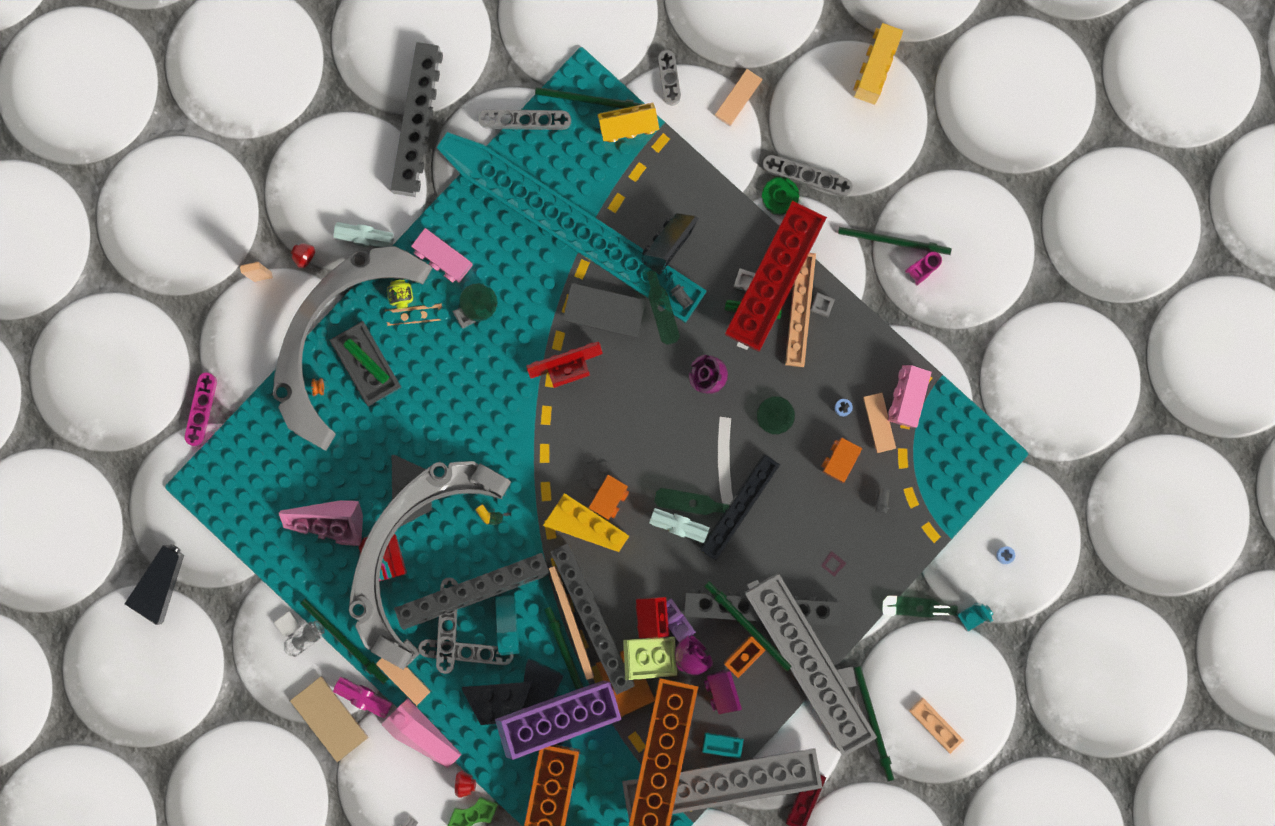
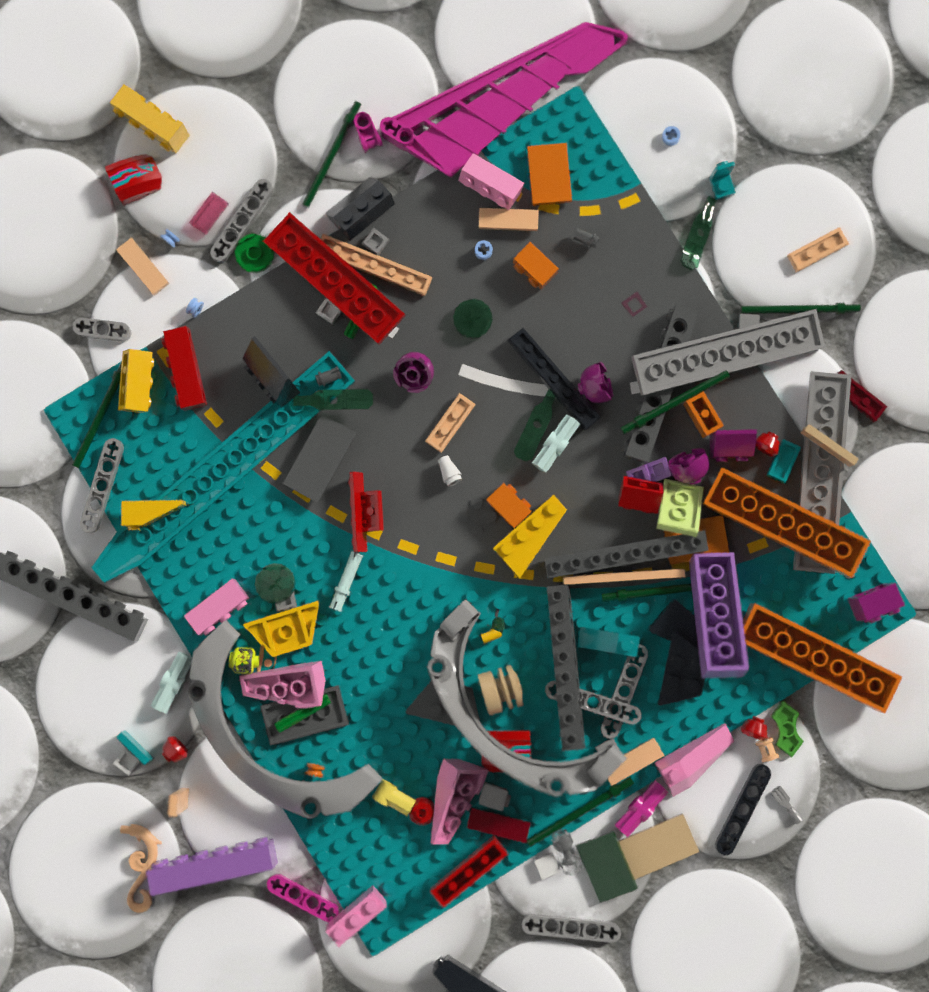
camera: 75 degrees left, 0 degrees up
none -> red slope [105,154,162,206]
none -> white tile [113,747,140,776]
none -> teal tile [116,730,154,765]
none -> light nougat plant [120,824,162,913]
none -> yellow slope [121,500,186,530]
none -> medium lavender brick [146,837,278,896]
none -> light blue bush [160,229,180,248]
none -> red brick [161,326,208,411]
none -> light blue bush [186,298,204,318]
none -> clear pink tile [189,192,229,235]
none -> bright pink wedge [239,661,325,708]
none -> yellow wing [243,601,319,657]
none -> black slope [325,177,395,241]
none -> bright pink brick [325,885,386,947]
none -> light aqua pin [329,551,363,612]
none -> light yellow piece [372,779,416,816]
none -> dark pink wing [380,22,628,177]
none -> red cone [409,797,435,826]
none -> light nougat tile [425,393,476,453]
none -> red brick [430,835,507,908]
none -> white cone [438,455,462,487]
none -> dark red tile [467,807,531,843]
none -> tan wheel [478,665,523,715]
none -> light grey brick [479,782,511,811]
none -> light grey beam [521,914,621,943]
none -> orange tile [527,143,572,206]
none -> dark green tile [576,831,638,903]
none -> magenta cylinder [578,362,613,403]
none -> black beam [715,764,771,856]
none -> red cone [755,431,780,457]
none -> light nougat bush [755,737,779,762]
none -> tan tile [800,424,859,467]

